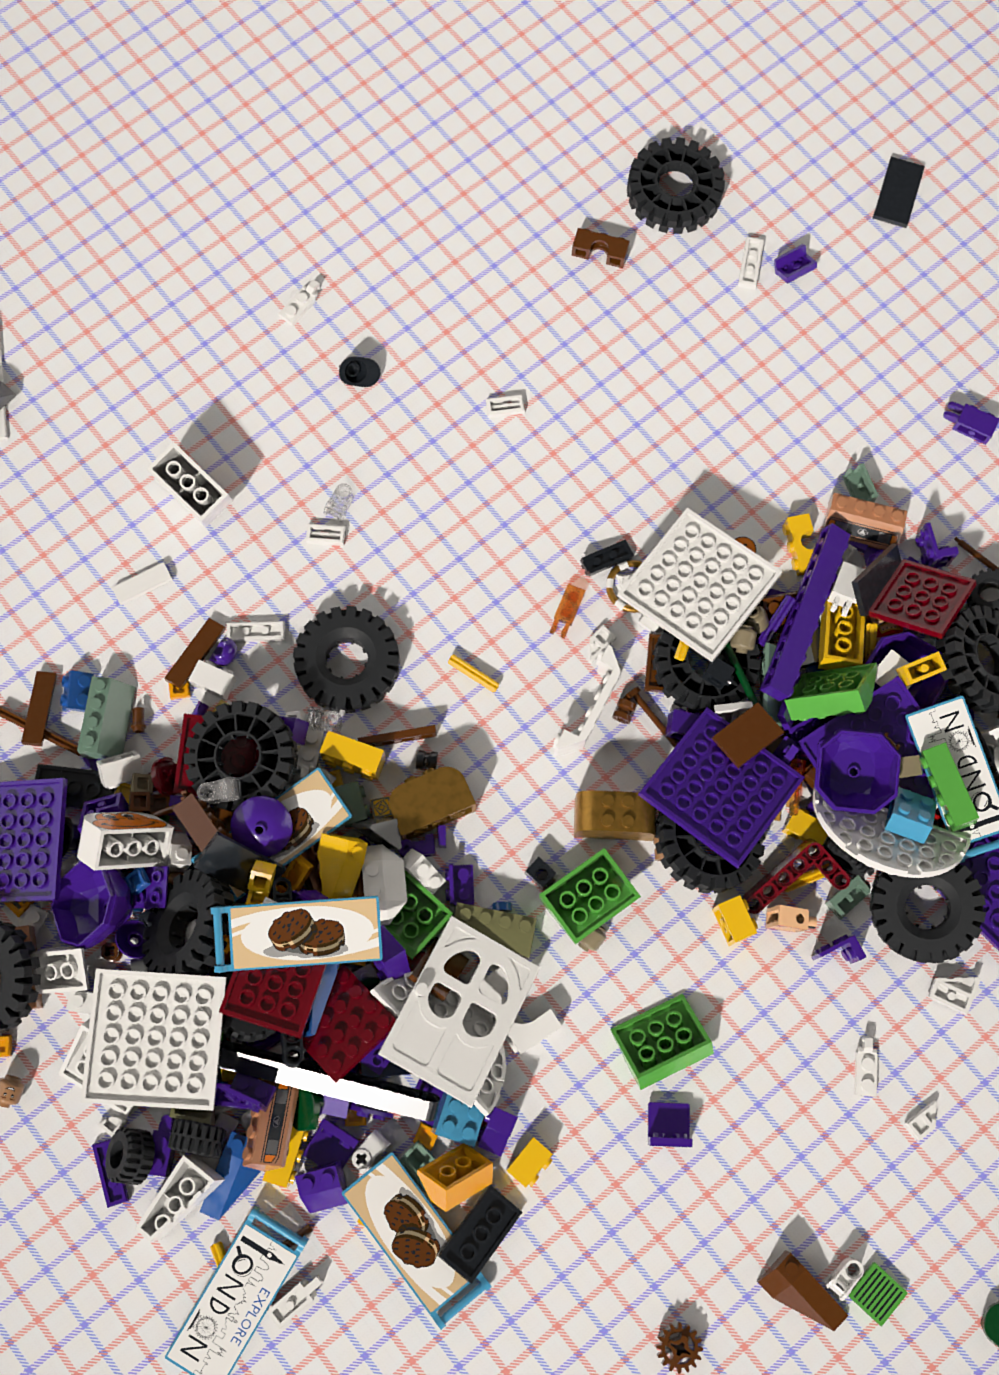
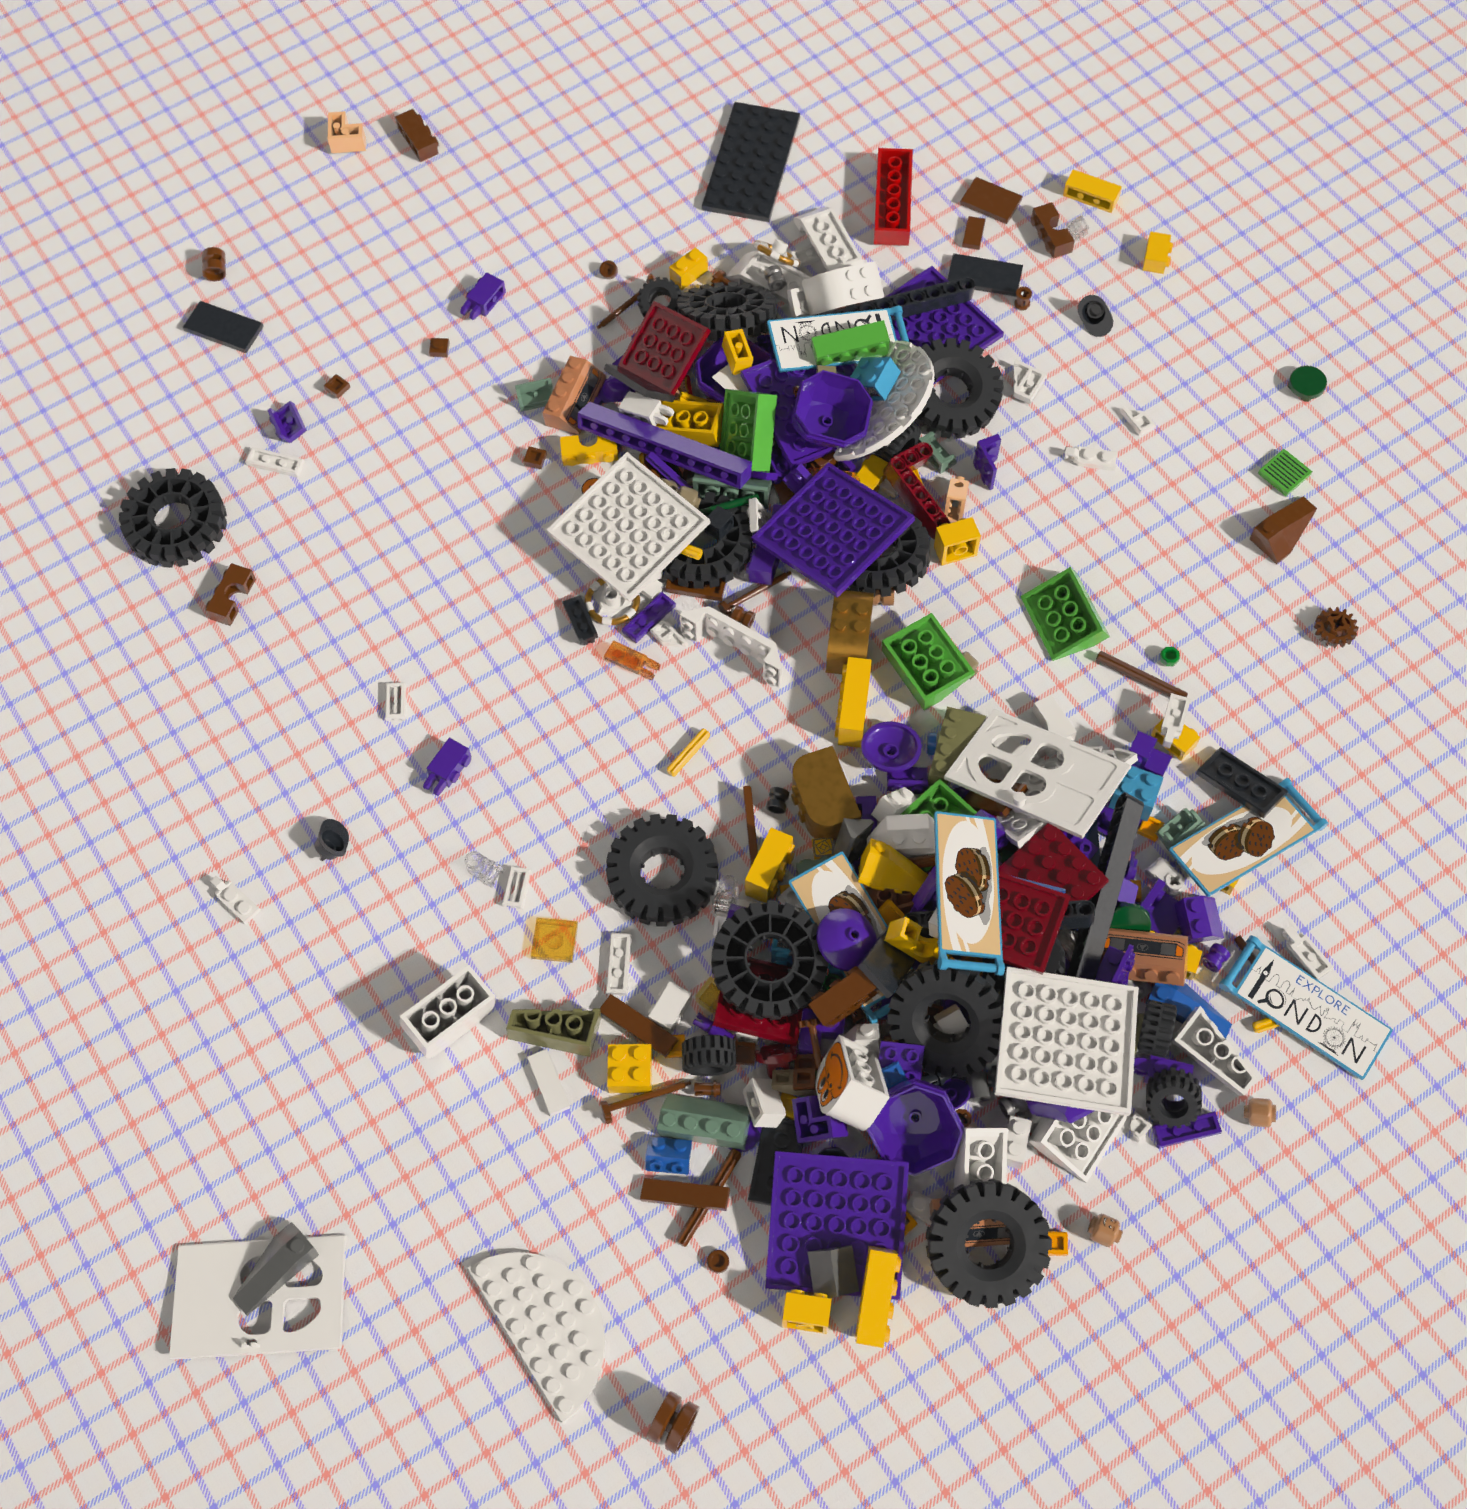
camera: 80 degrees left, 10 degrees down
clear piece [197,777,239,804] -> none
dark purple hair [209,637,237,666] -> none
light orange slope [417,1143,493,1212] -> none
dark purple tile [438,825,446,848] -> none
black brick [525,857,556,890] -> none
dark purple bracket [648,1102,693,1147] -> none
reddish brown tile [712,703,784,769] -> none
white piece [824,1257,864,1301] -> none
dark purple bracket [915,522,959,568] -> none
none -> reddish brown wheel [202,247,226,282]
none -> reddish brown plate [323,374,350,399]
none -> dark purple hinge [423,737,472,796]
none -> reddish brown plate [429,338,450,358]
none -> olive wedge [506,1008,601,1057]
none -> reddish brown plate [523,446,547,469]
none -> clear yellow tile [531,918,578,963]
none -> reddish brown piece [600,1081,691,1125]
none -> yellow brick [607,1044,652,1093]
none -> dark purple tile [622,592,676,643]
none -> black tyre [682,1035,736,1076]
none -> reddish brown plate [735,1041,756,1066]
none -> yellow brick [834,657,872,748]
none -> dark purple dish [861,721,922,773]
none -> reddish brown axle [1096,651,1188,698]
none -> green tile [1160,647,1180,667]
none -> white hinge [1161,693,1191,748]
none -> dark purple wheel [1201,943,1231,973]
none -> medium nougat head [1244,1098,1276,1127]

